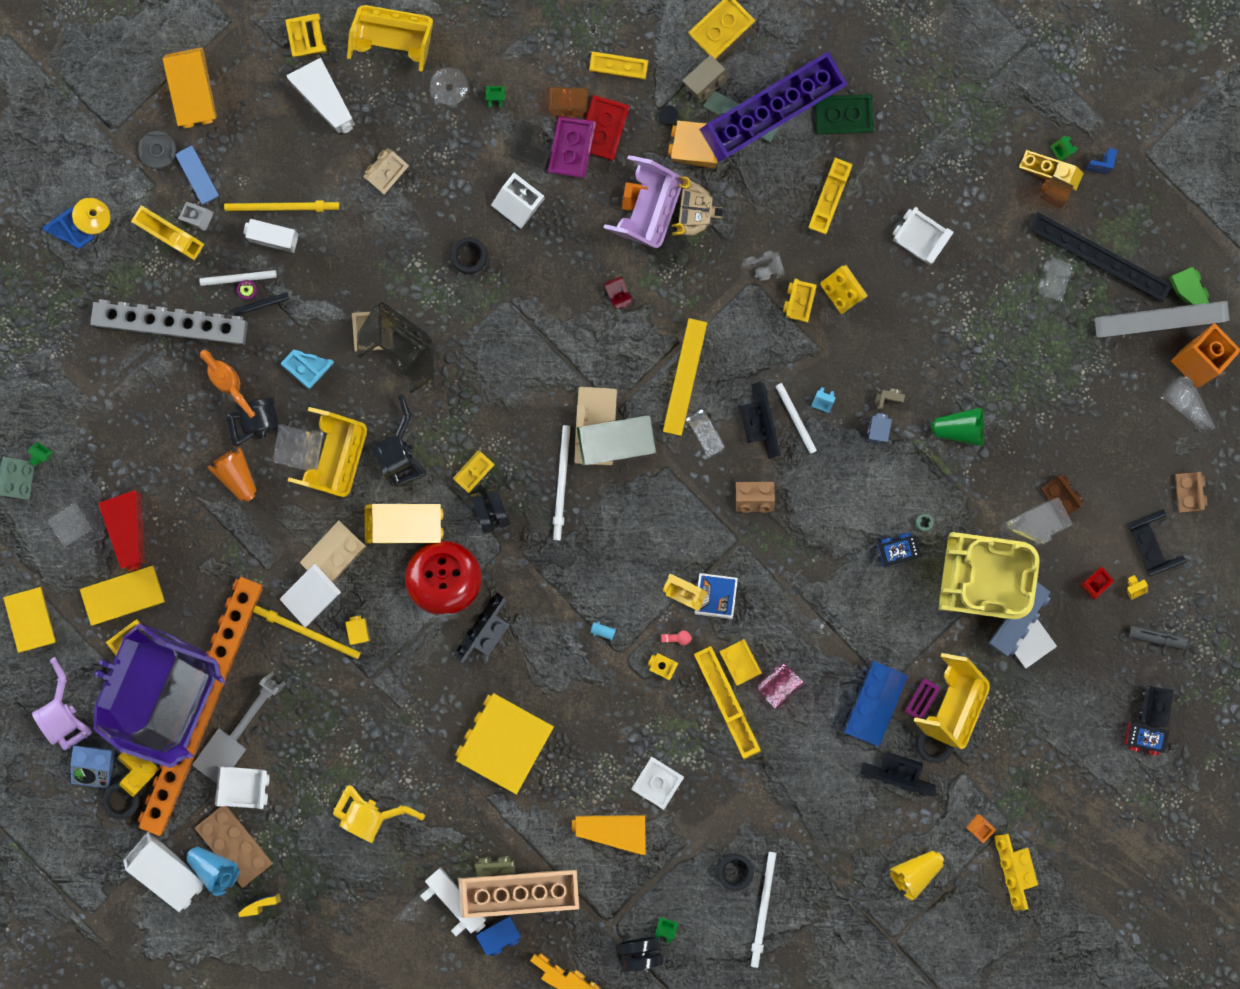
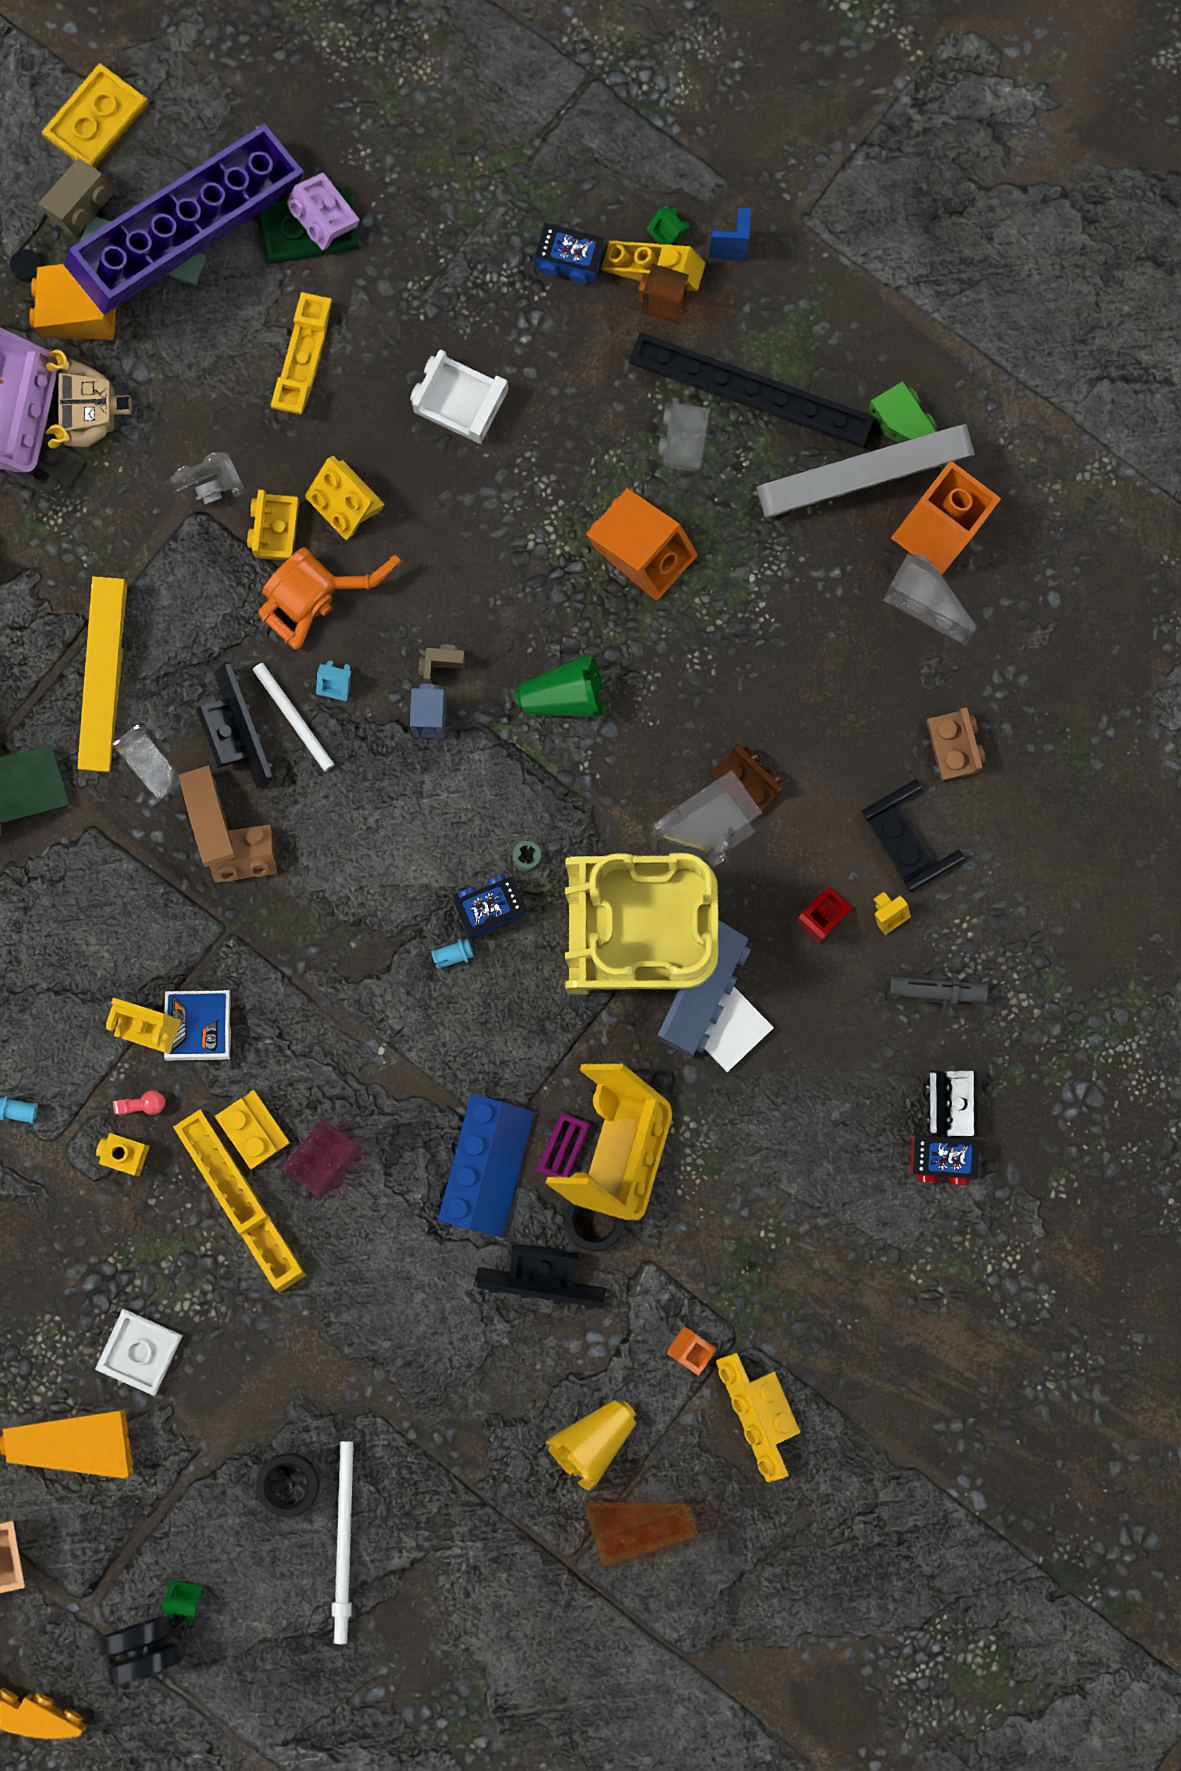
camera: 10 degrees left, 5 degrees down
none -> medium nougat slope [178,765,235,867]
none -> orange piece [258,547,402,649]
none -> lavender bracket [287,173,360,250]
none -> medium azure pin [431,938,474,970]
none -> brick [535,222,605,284]
none -> clear orange wedge [583,1502,699,1569]
none -> orange slope [586,488,698,601]

